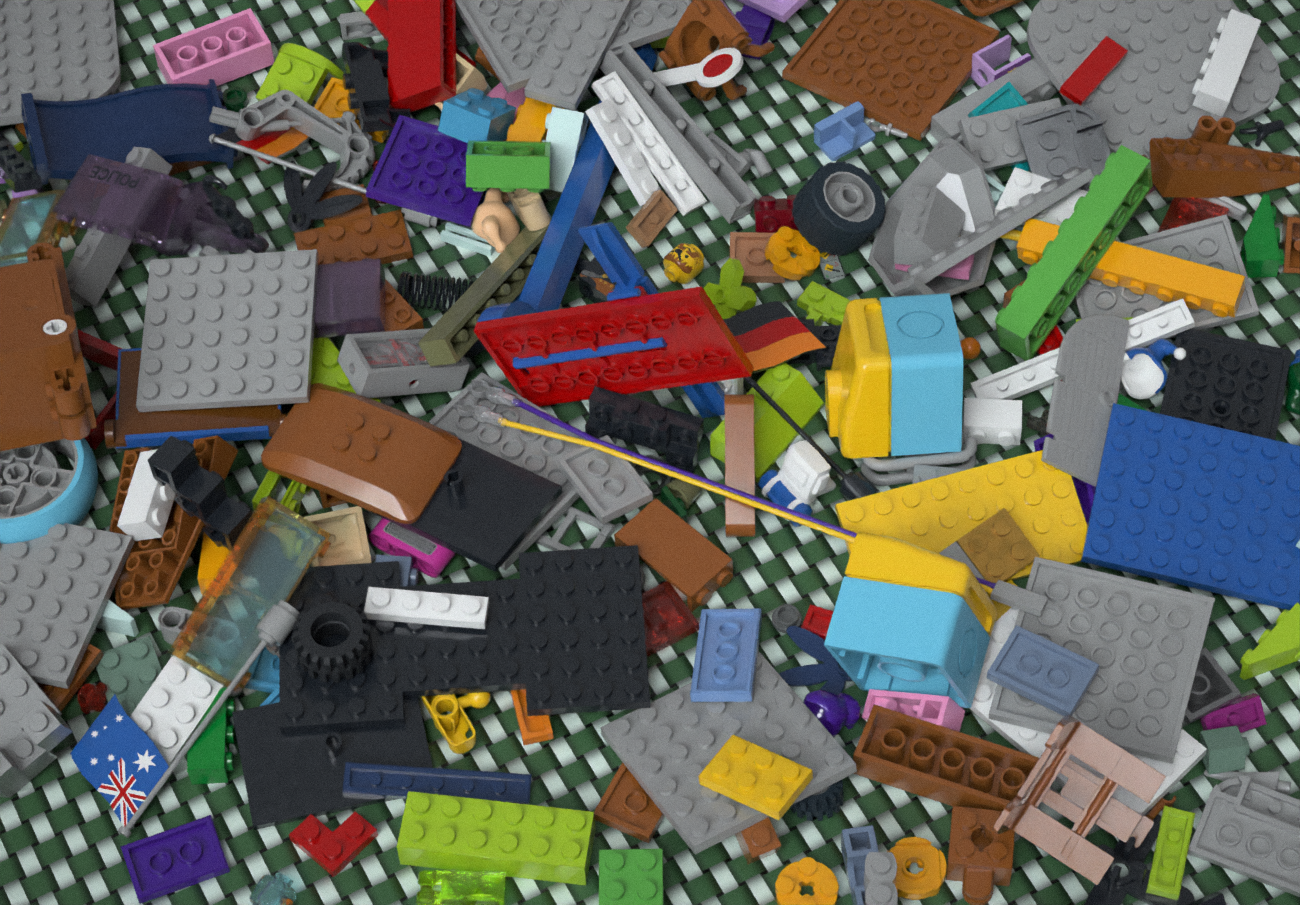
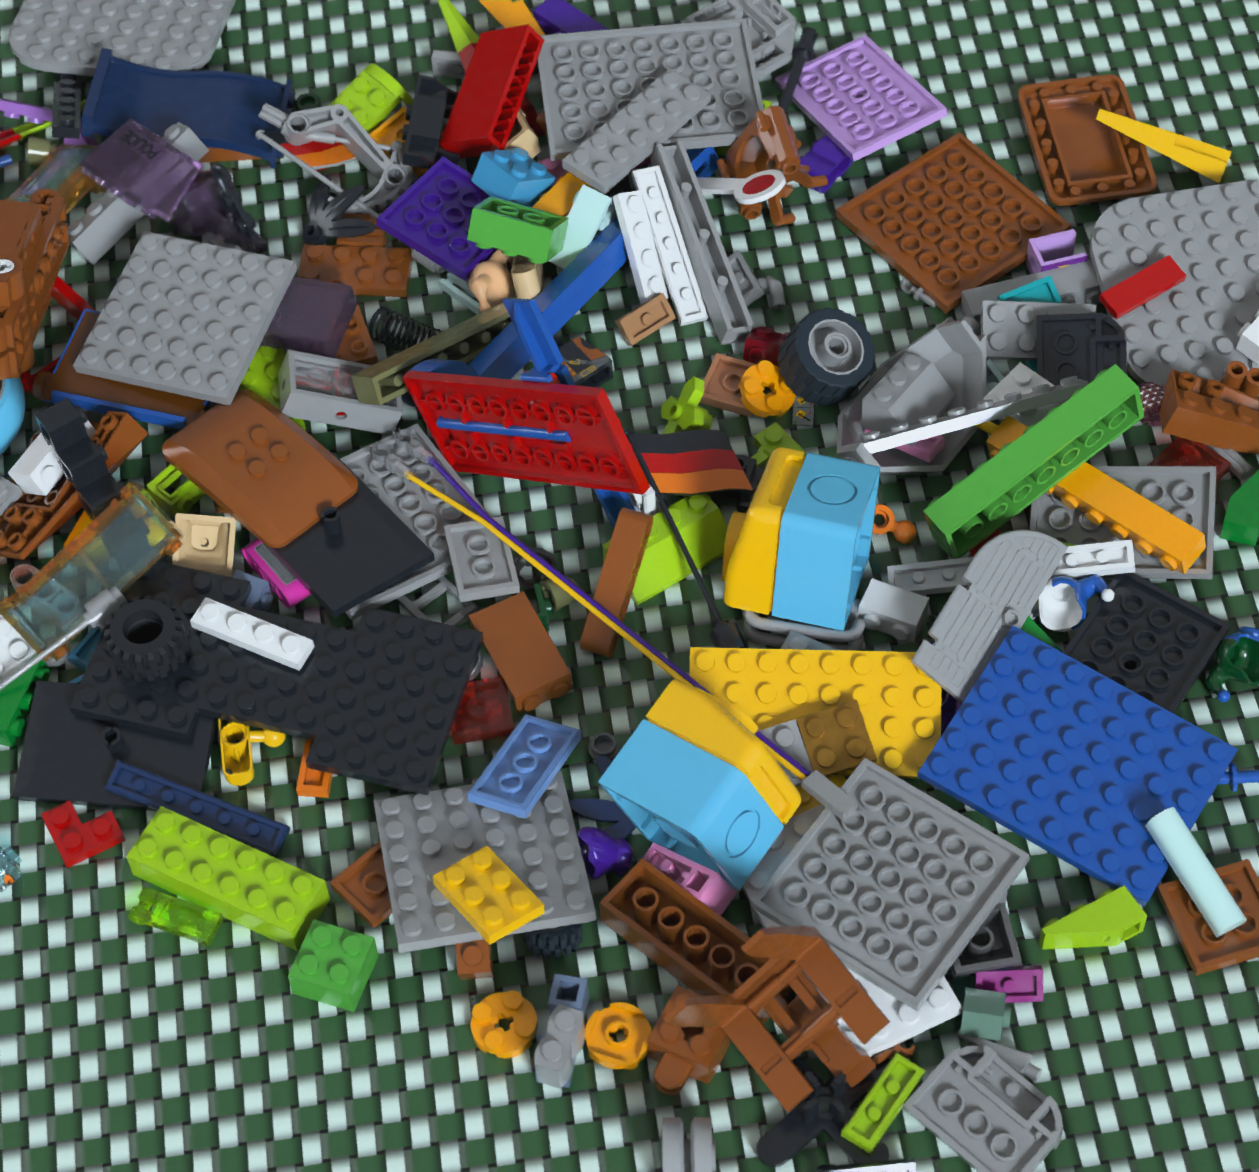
camera: 20 degrees right, 0 degrees up
bright pink brick [153,8,274,86] -> none
black bracket [585,386,704,474] -> none
yellow head [663,243,704,284] -> none
white piece [757,440,836,527] -> none
medium blue panel [814,101,875,161] -> none
sand blue plate [987,625,1099,716] -> none

